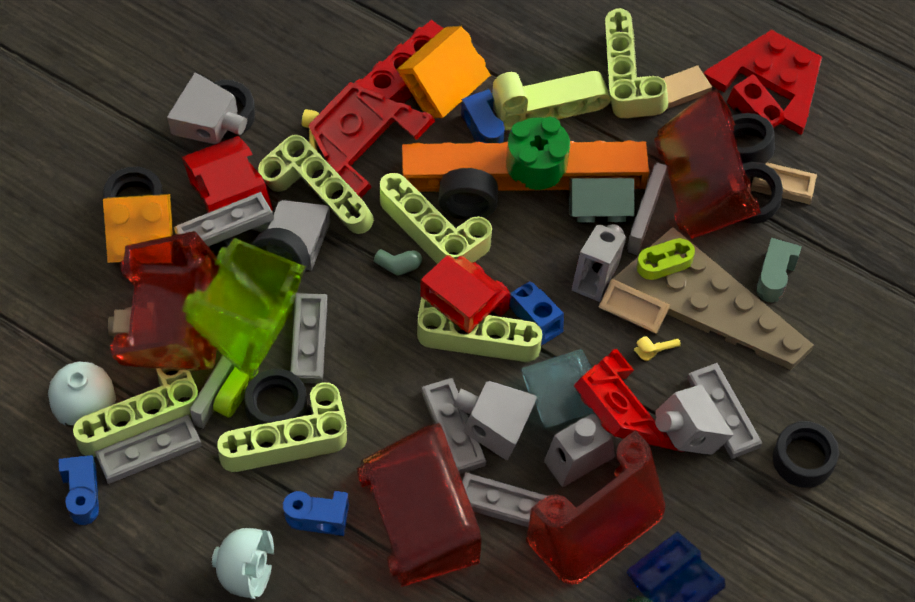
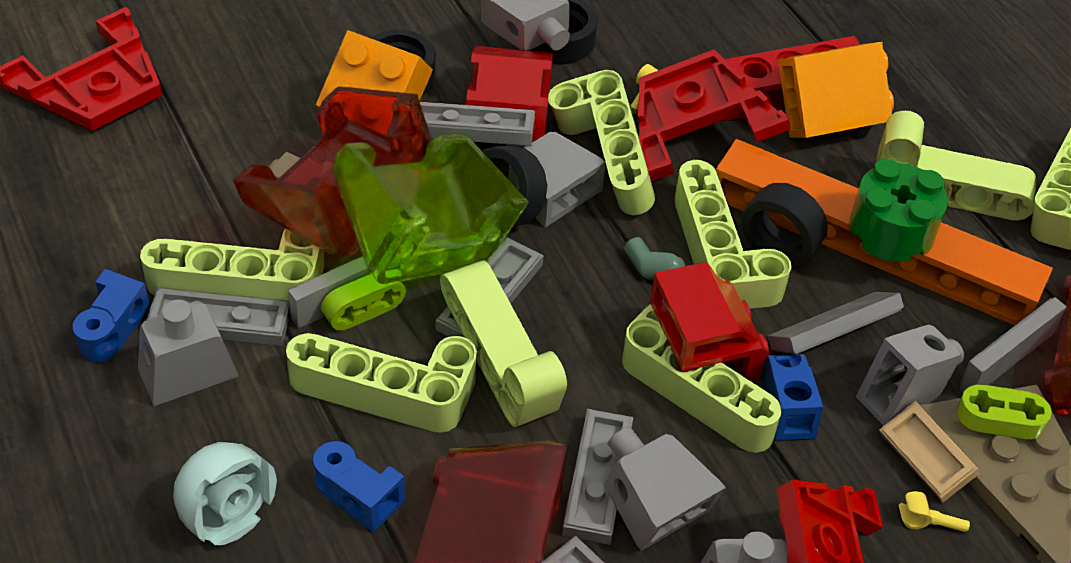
camera: 30 degrees right, 10 degrees down
light aqua cylinder [48,361,116,425] -> none
black tyre [244,369,307,426] -> none
blue leg [461,89,505,143] -> none
clear light blue slope [521,349,594,429] -> none
sand green brick [569,178,634,222] -> none
none -> light grey torso [138,299,238,406]
none -> yellowish green beam [440,260,567,428]
none -> light grey tile [768,292,904,354]

